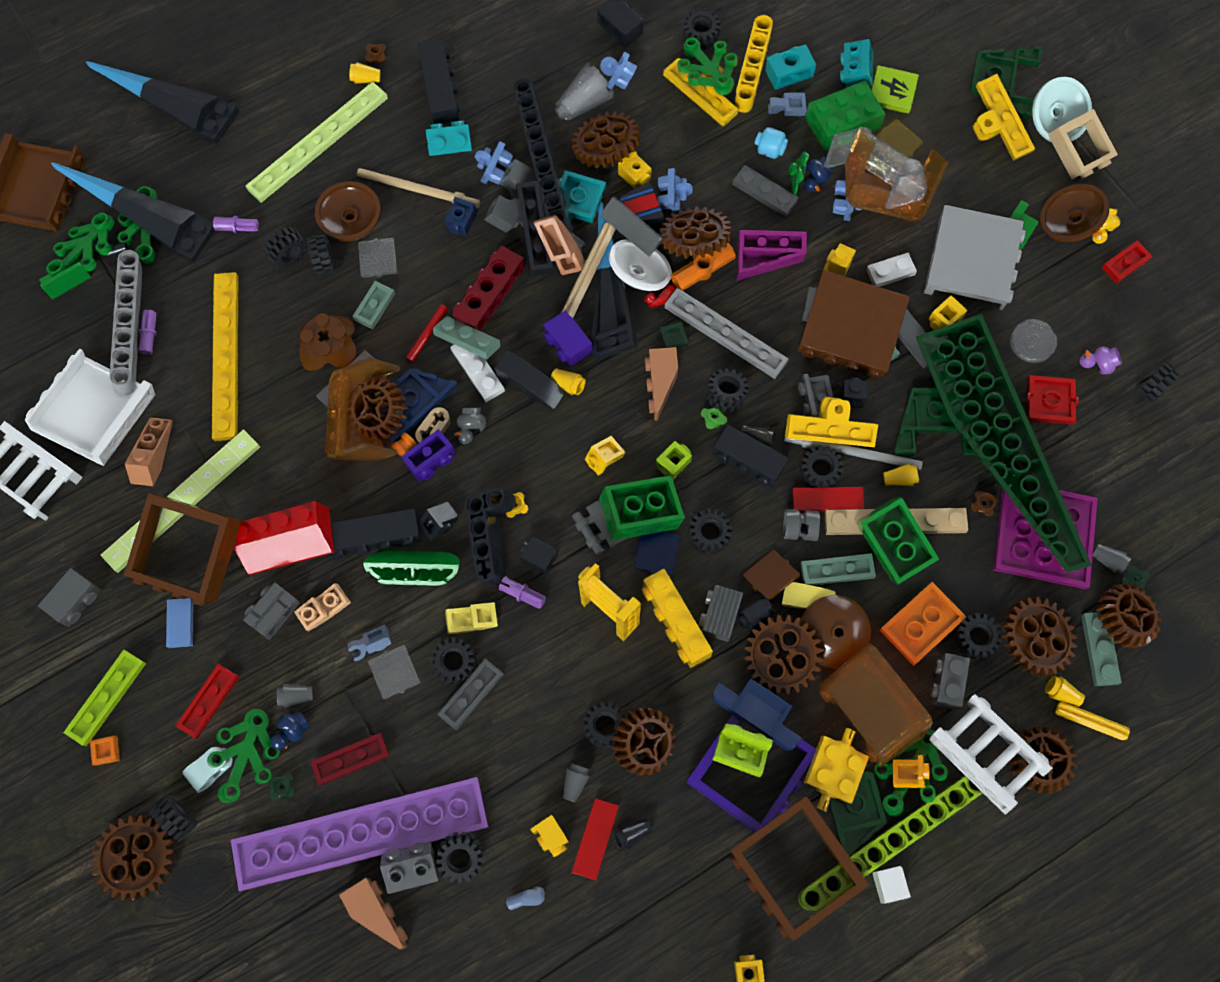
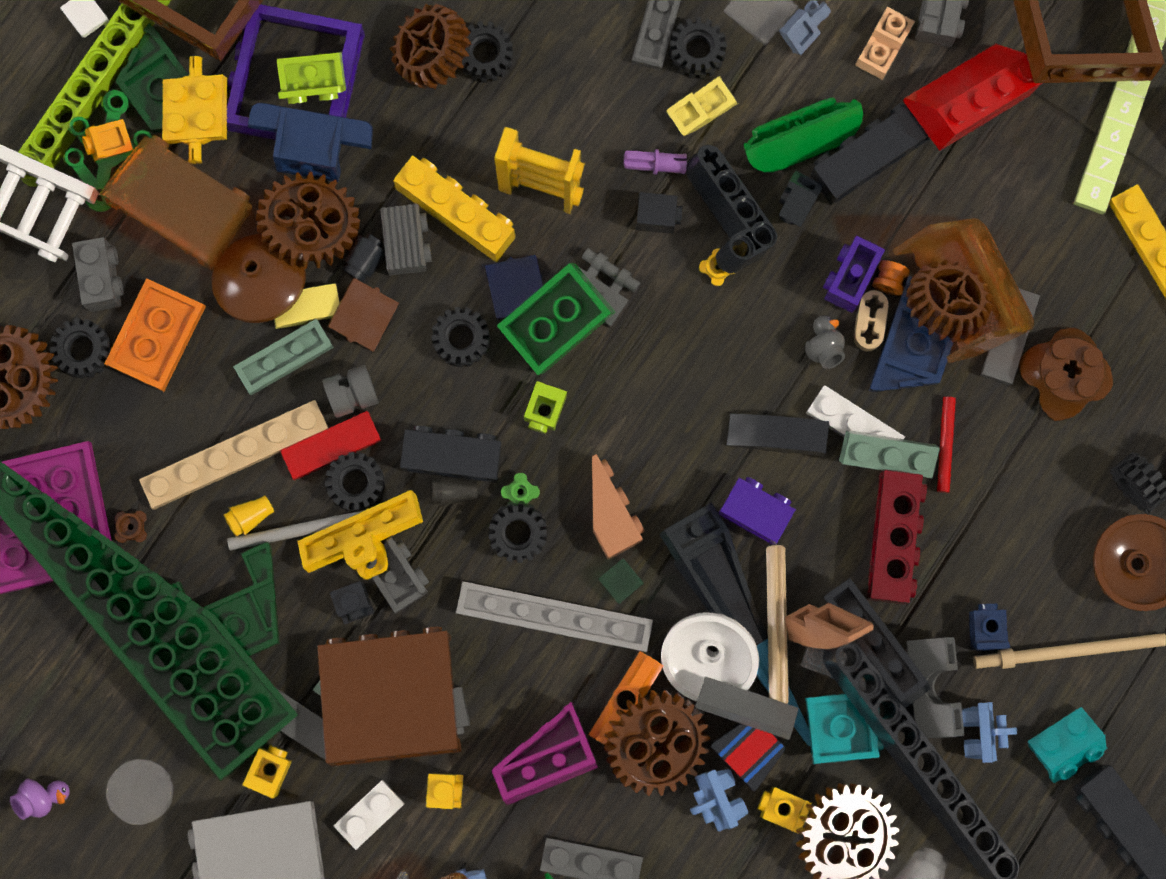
camera: 150 degrees right, 10 degrees up
sand green plate [352,281,395,329] -> none
clear piece [358,238,398,278] -> none
yellow cone [551,368,586,395] -> none
yellow bracket [585,436,626,475] -> none
red arm [644,284,676,308] -> none
green brick [856,497,939,584] -> none
red plate [1026,375,1079,425] -> none

